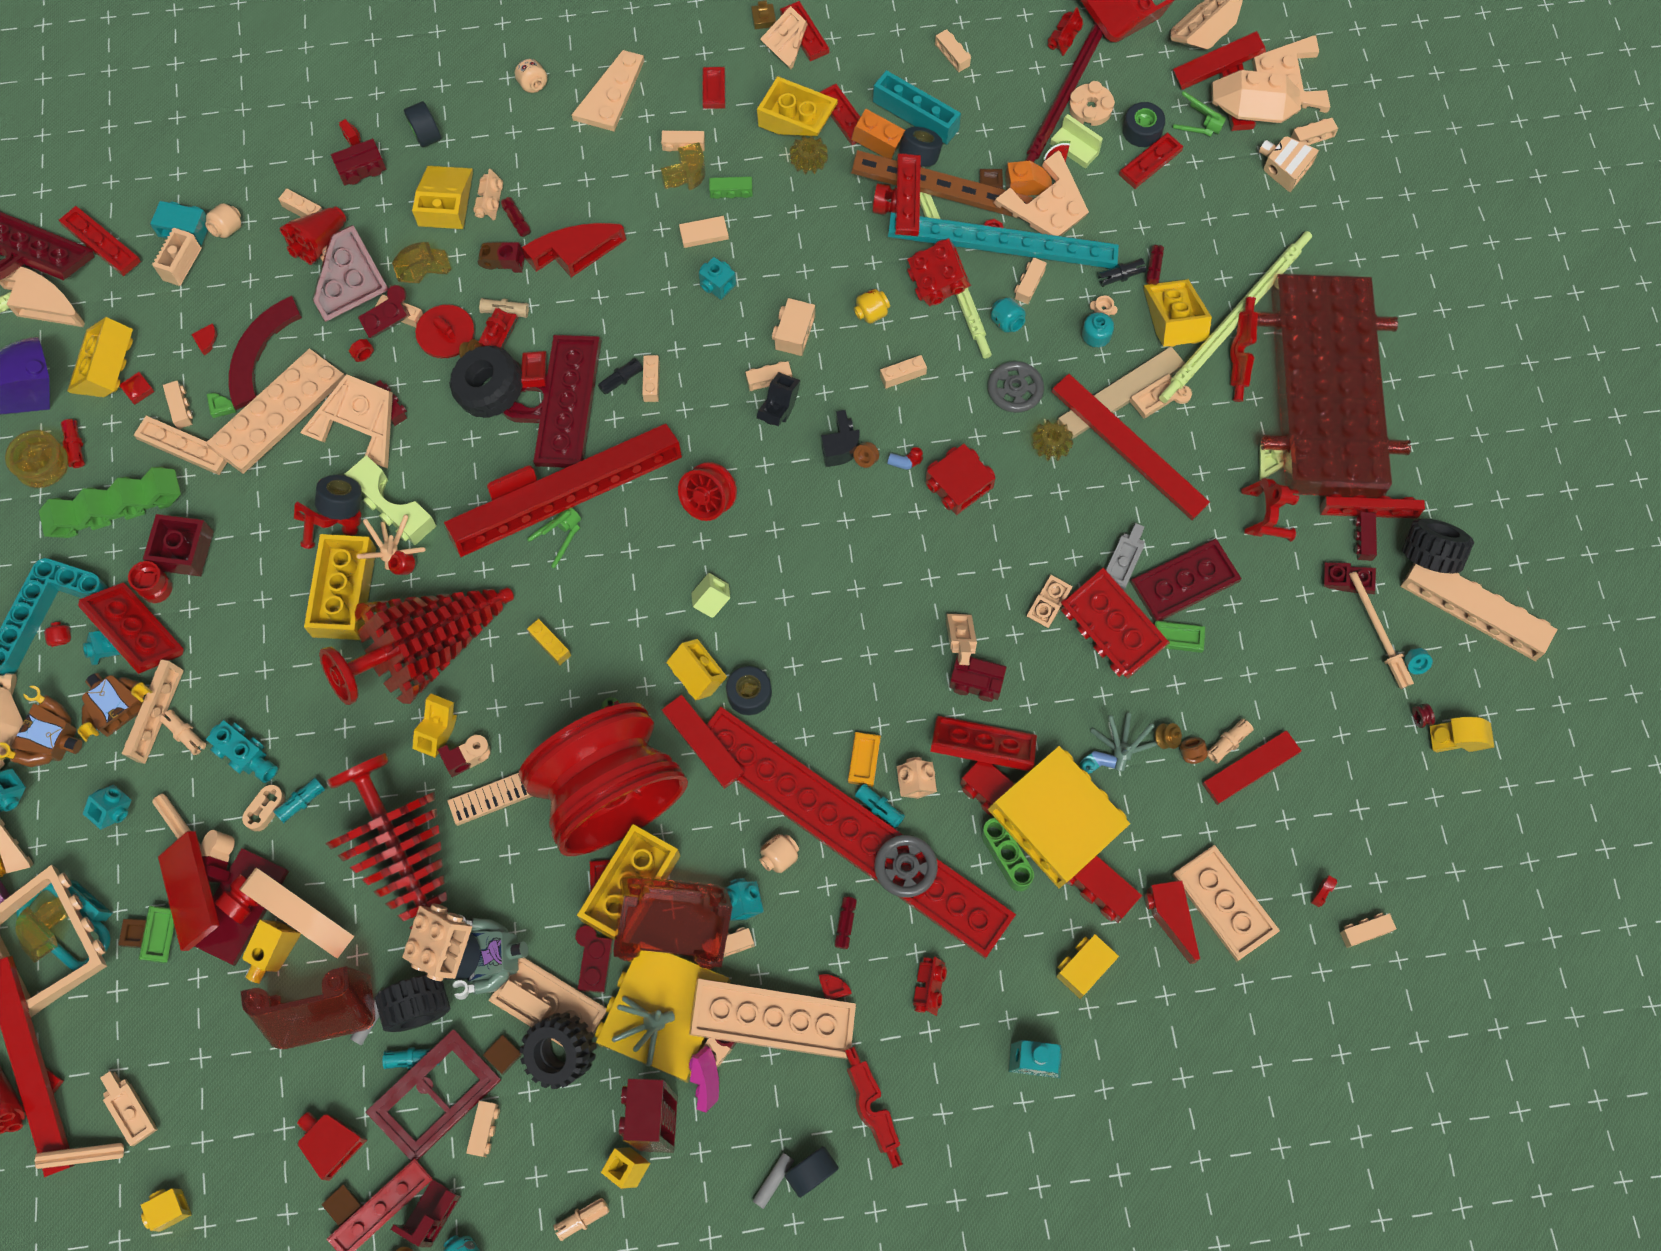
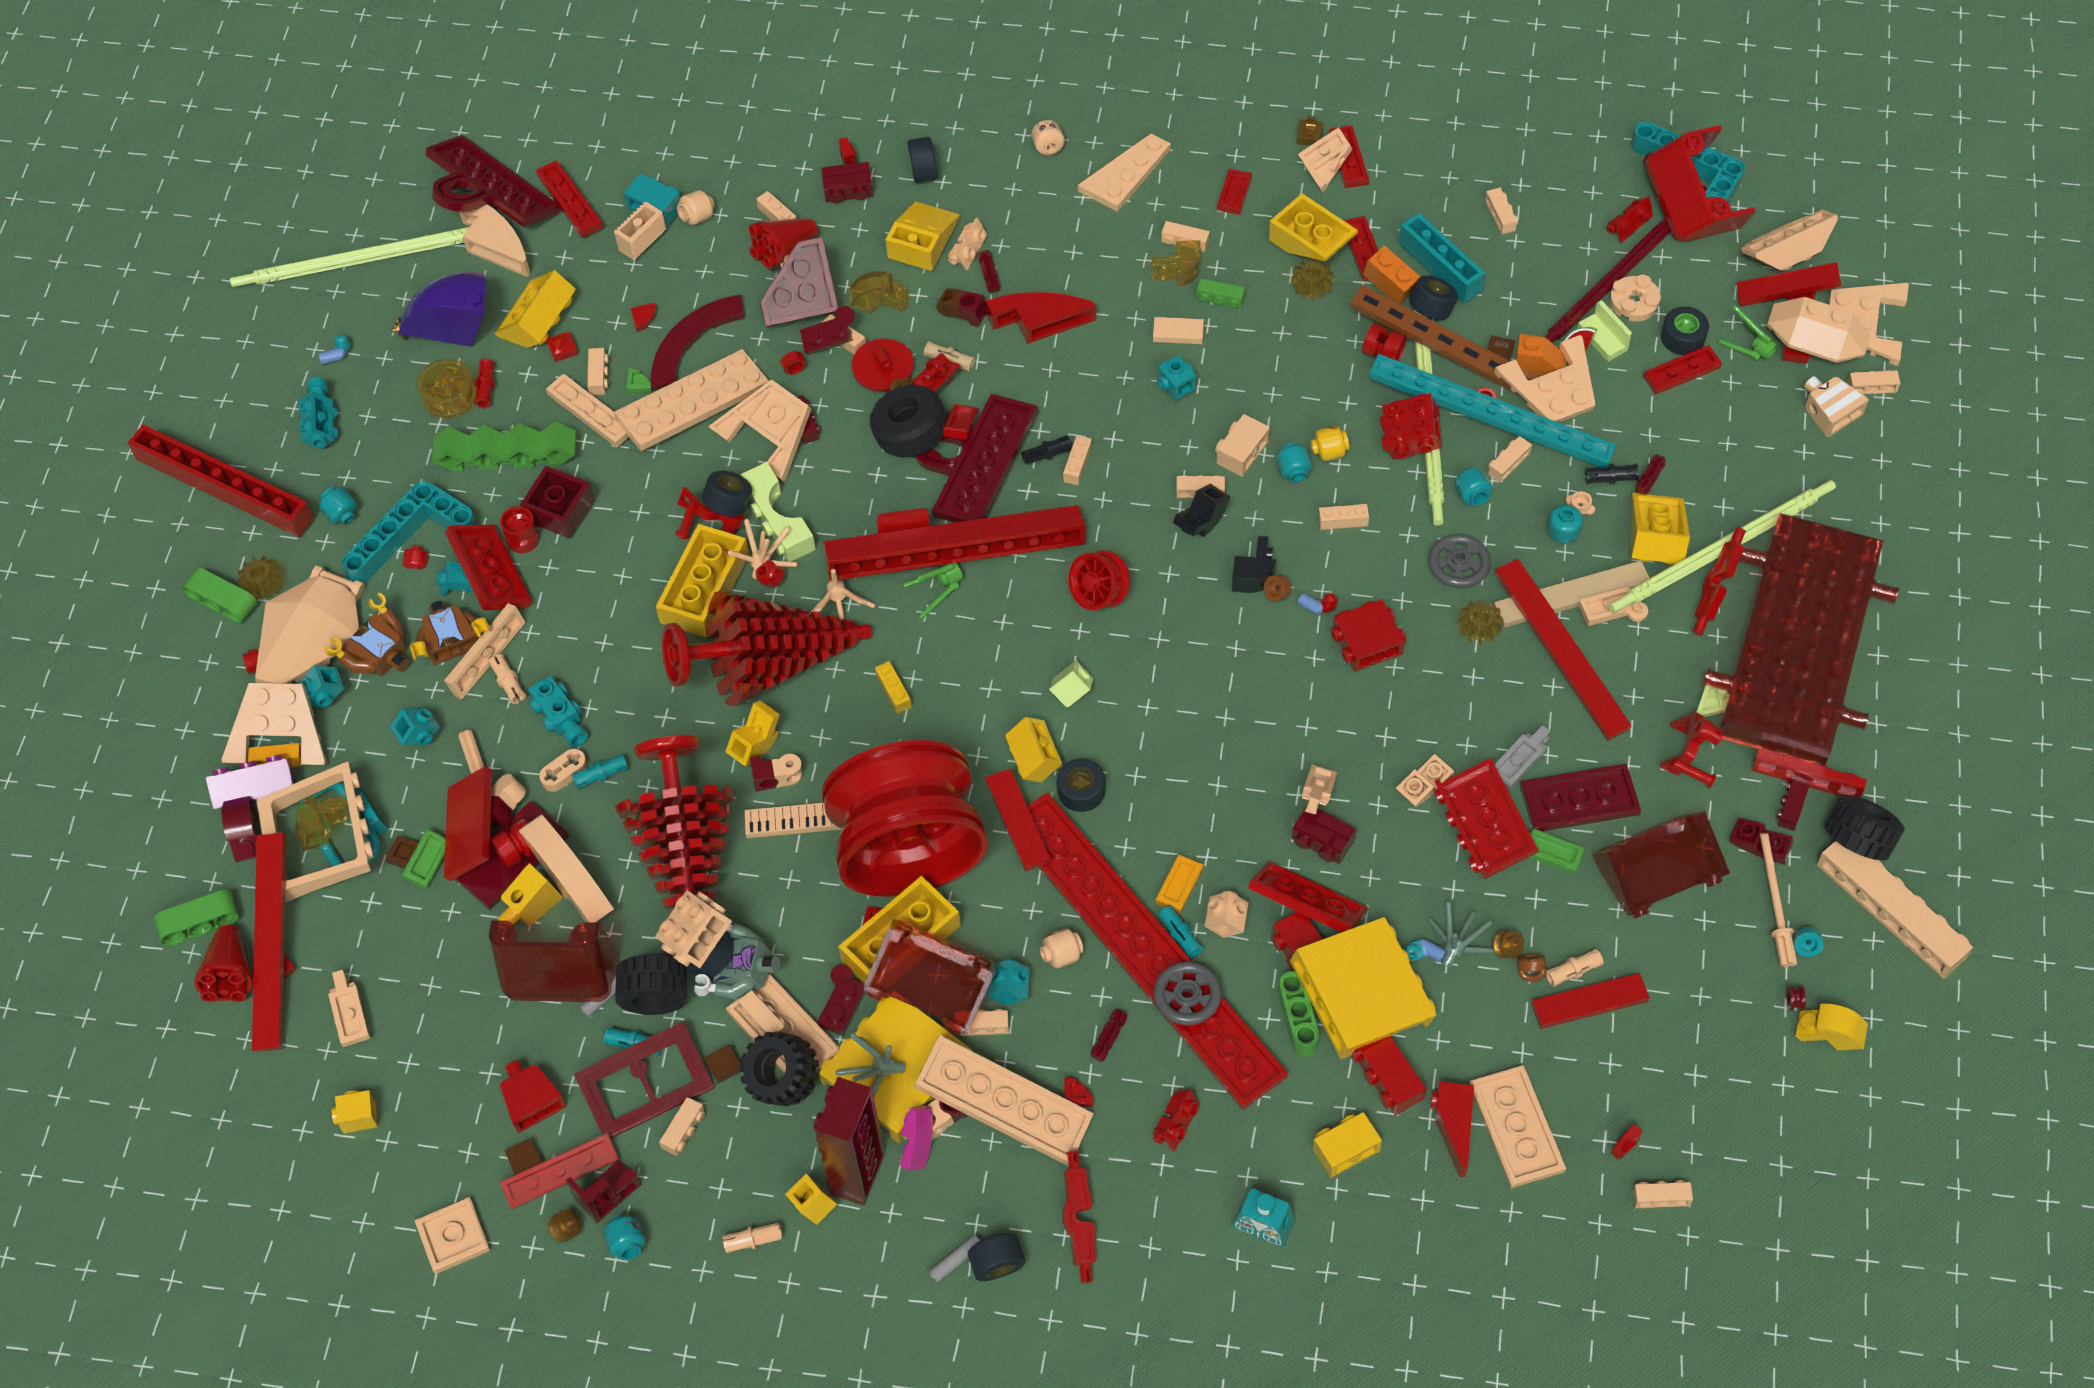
camera: 20 degrees right, 10 degrees down
light nougat axle [35,1143,124,1169] -> none
red tile [895,153,921,236] -> none
none -> light nougat plant [808,569,875,622]
none -> teal head [1276,442,1312,482]
none -> clear red windscreen [1592,811,1730,918]

